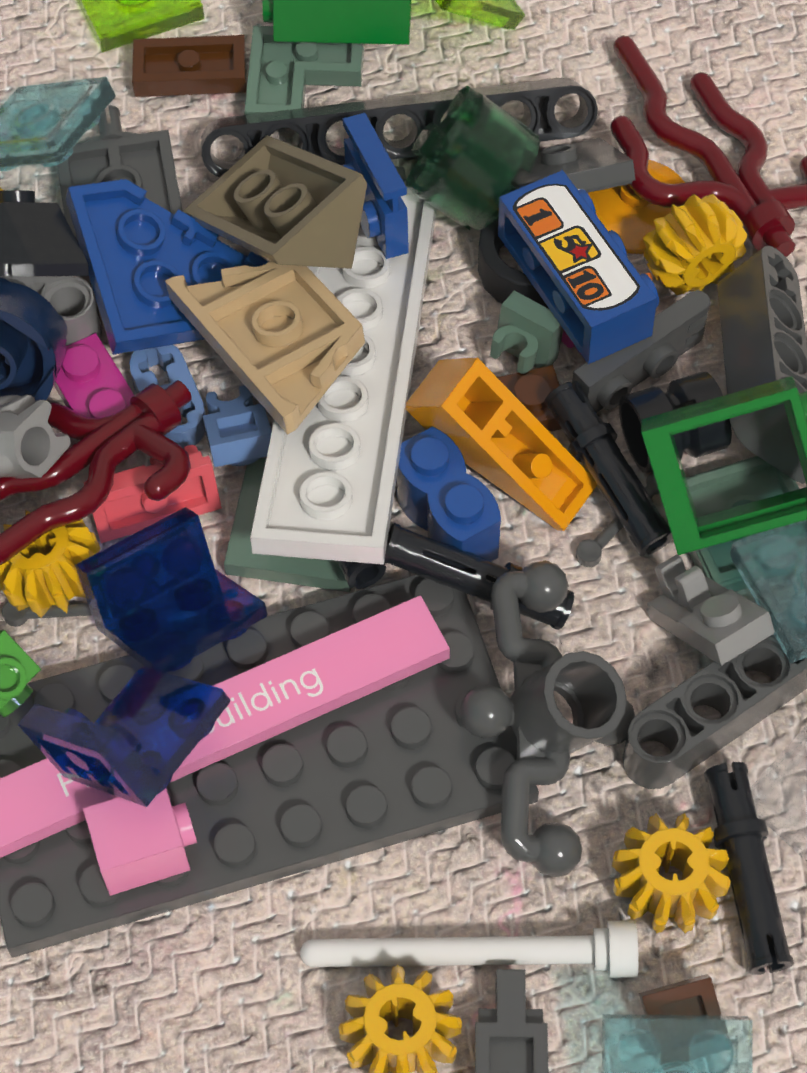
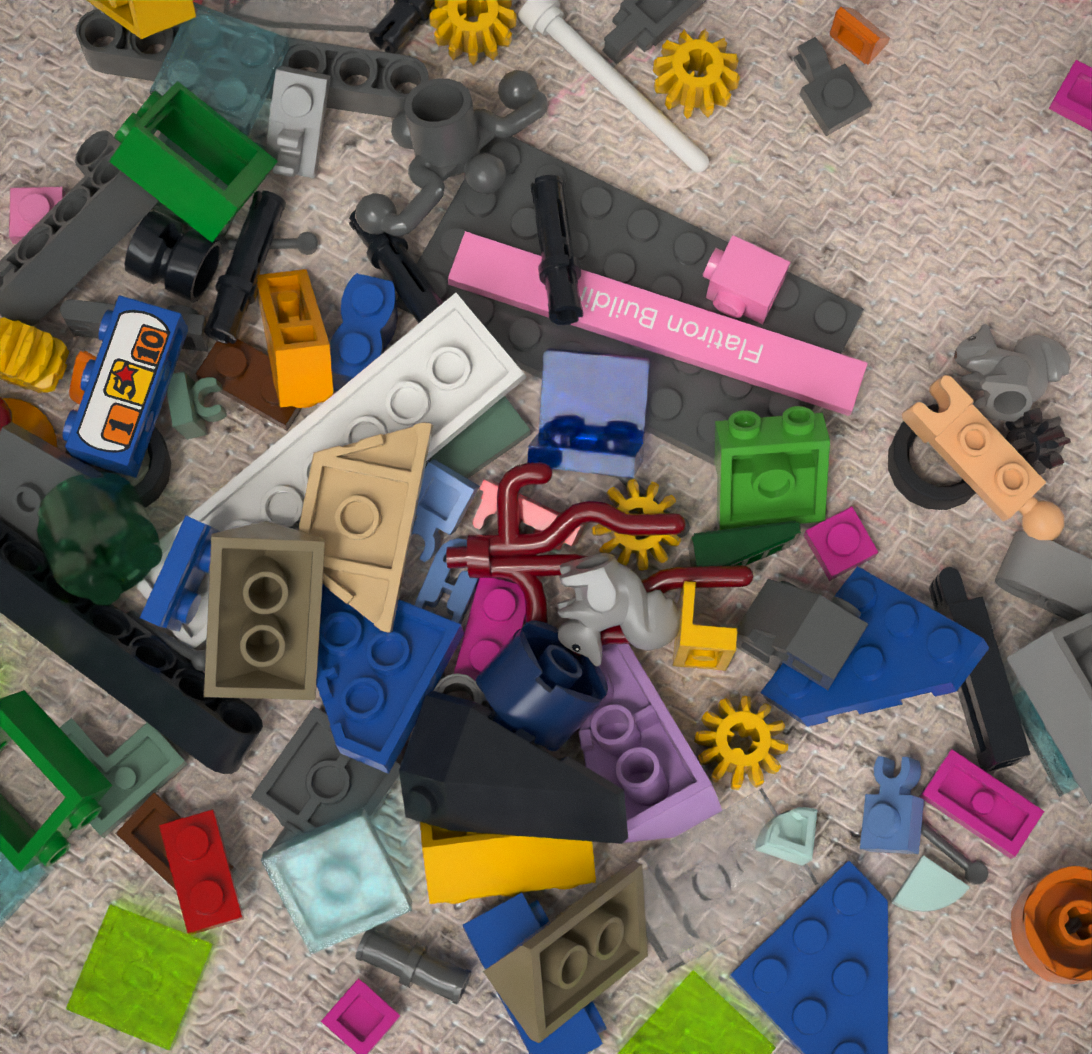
camera: 140 degrees left, 15 degrees up
clear blue bracket [18,667,230,807] -> none
none -> red plate [159,809,244,935]
none -> black pin [530,175,583,325]

